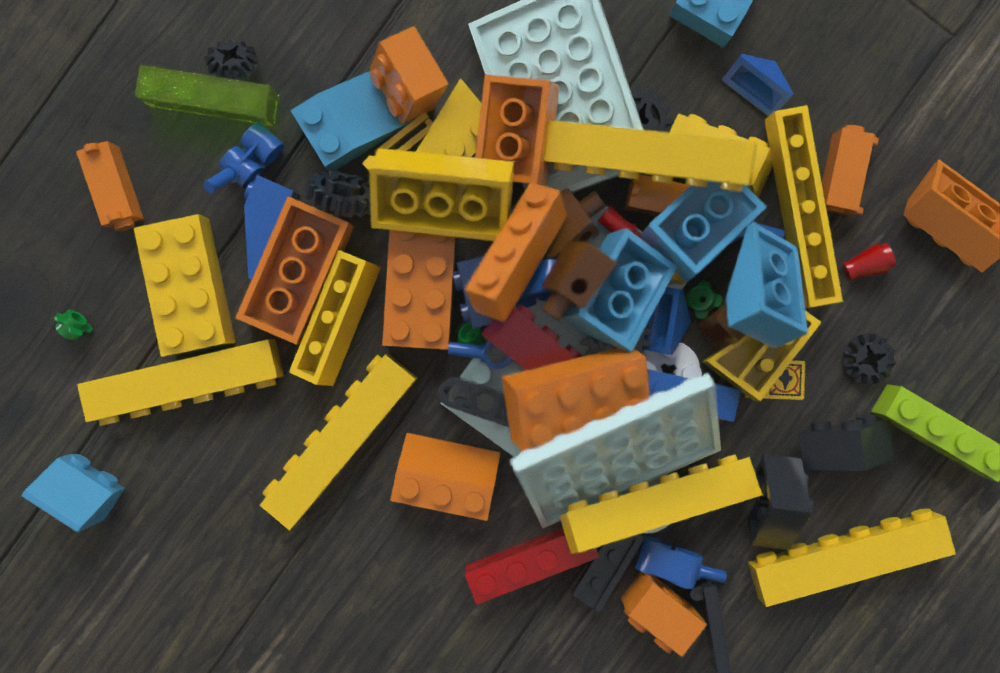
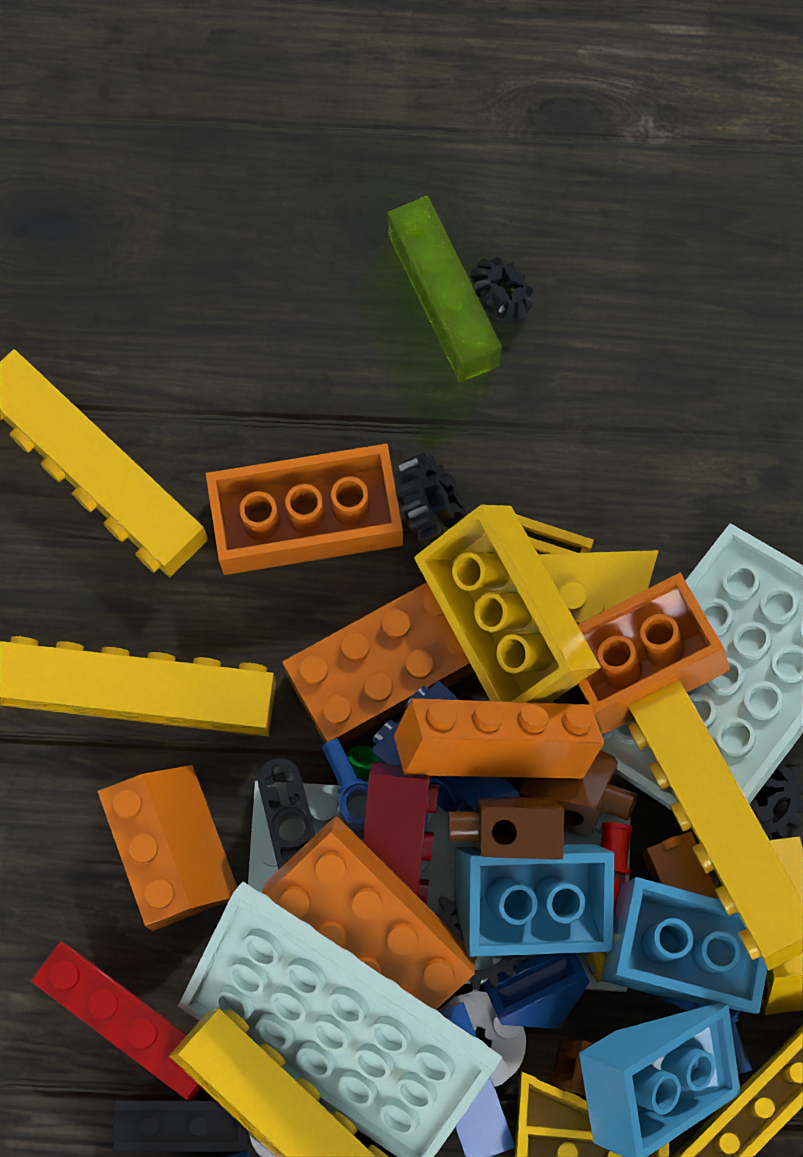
camera: 55 degrees right, 15 degrees down
green plate [54,310,92,341] -> none
orange brick [76,141,144,232] -> none
yellow brick [134,214,236,357] -> none
blue beam [203,122,285,193] -> none
blue slope [244,175,300,280] -> none
yellow brick [289,250,381,386] -> none
dark azure slope [290,71,412,171] -> none
orange brick [369,26,449,125] -> none
green plate [685,281,723,319] -> none

